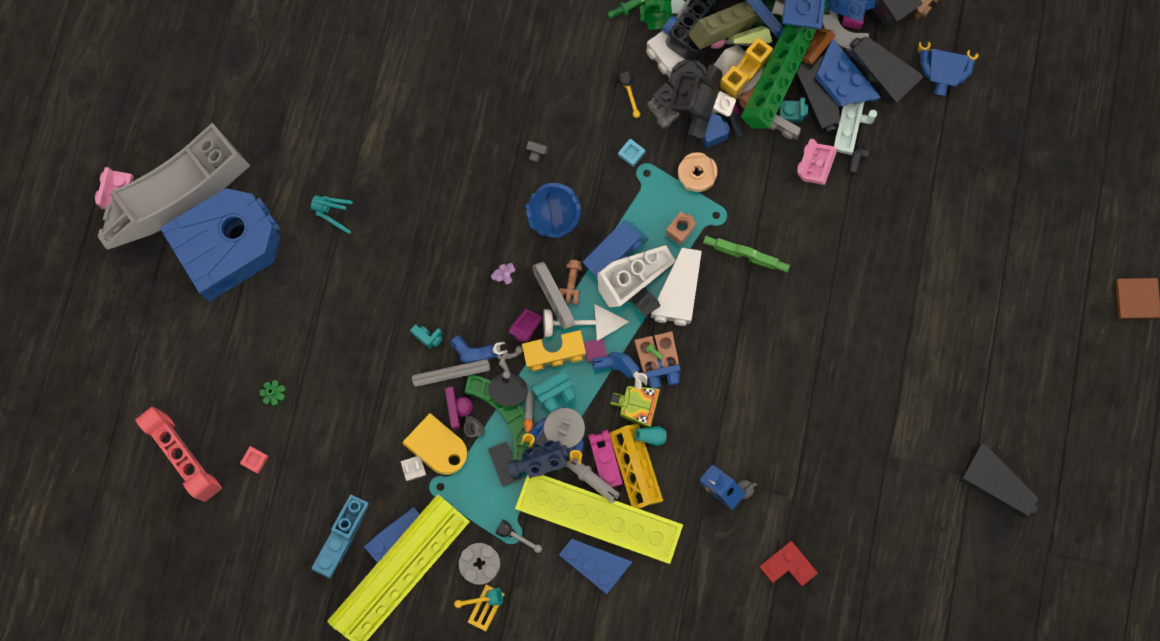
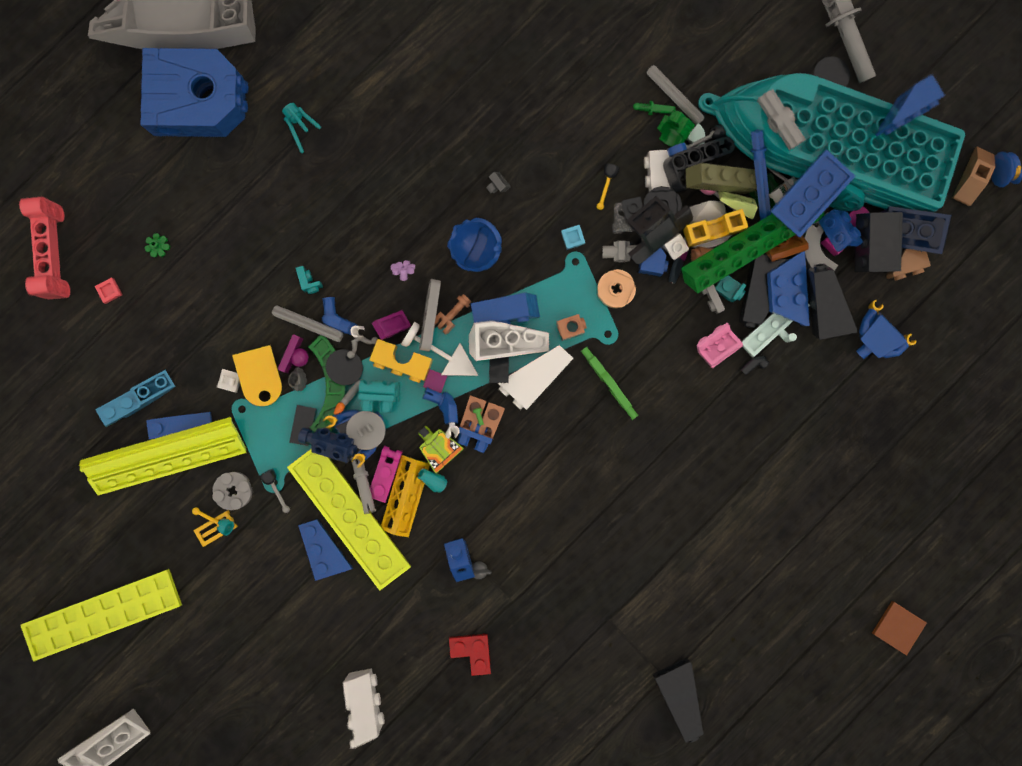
camera: 20 degrees right, 10 degrees up
none -> light grey axle [603,241,637,262]

